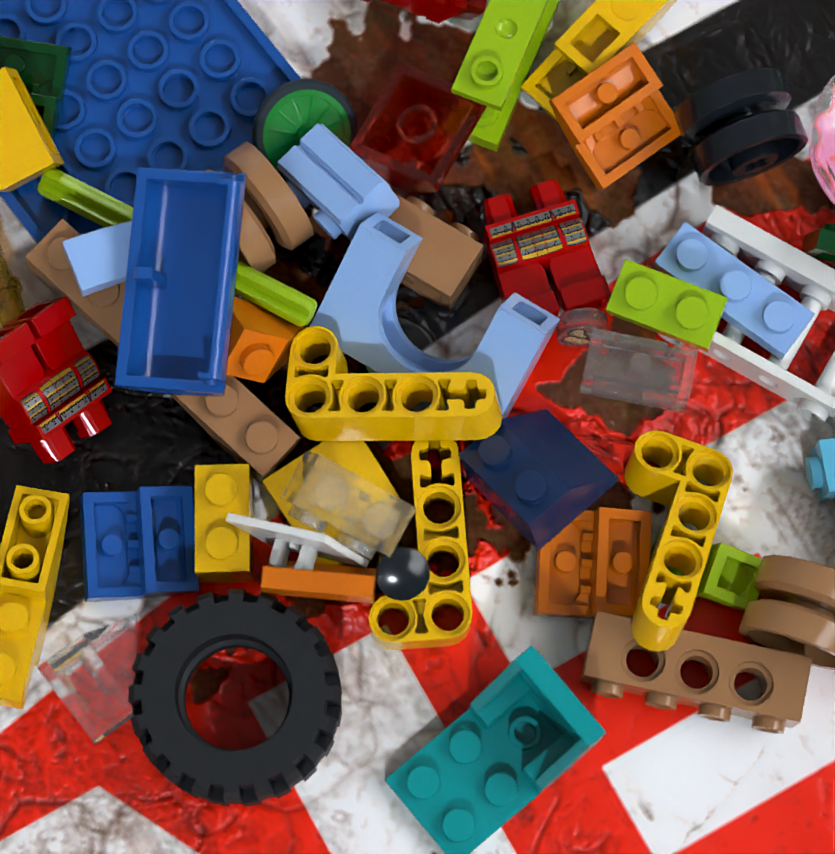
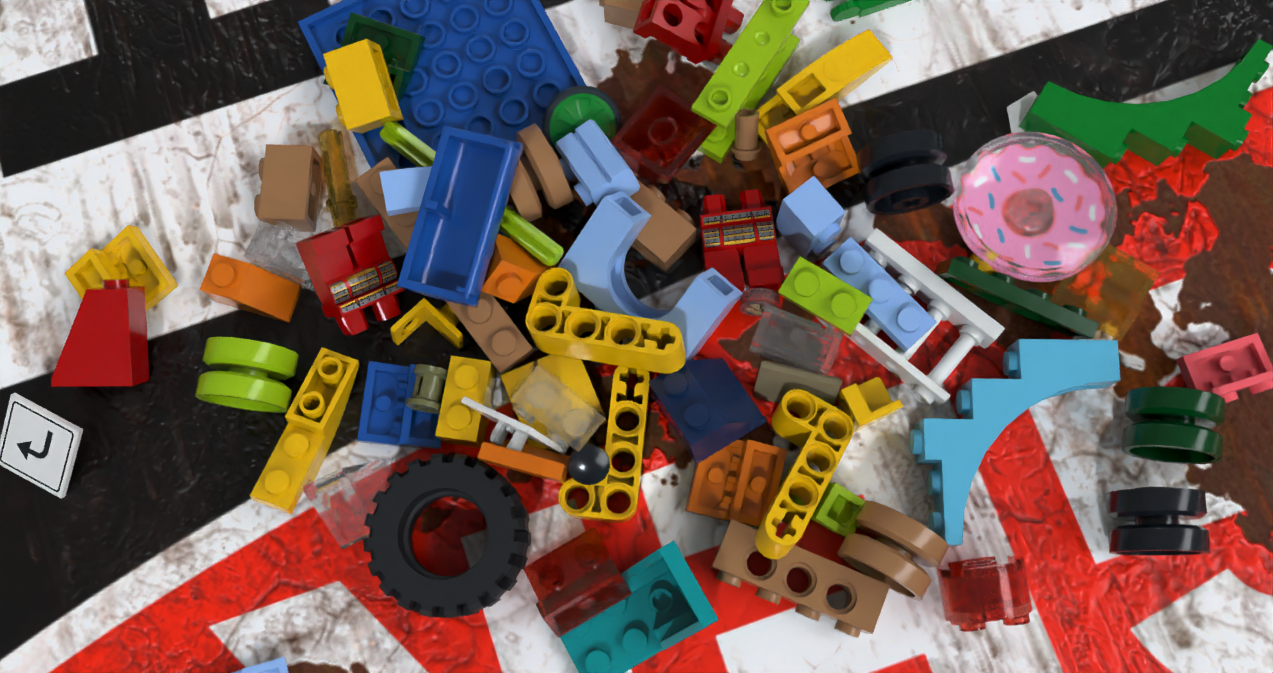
camera: 15 degrees right, 0 degrees up
none -> yellow bracket [390,298,463,350]
none -> olive bush [405,364,448,414]
none -> clear red bracket [524,527,632,638]
none -> medium nougat pin [731,108,762,161]
none -> dark tan slope [753,360,842,406]
none -> light blue brick [775,176,846,259]
none -> yellow panel [836,377,904,432]

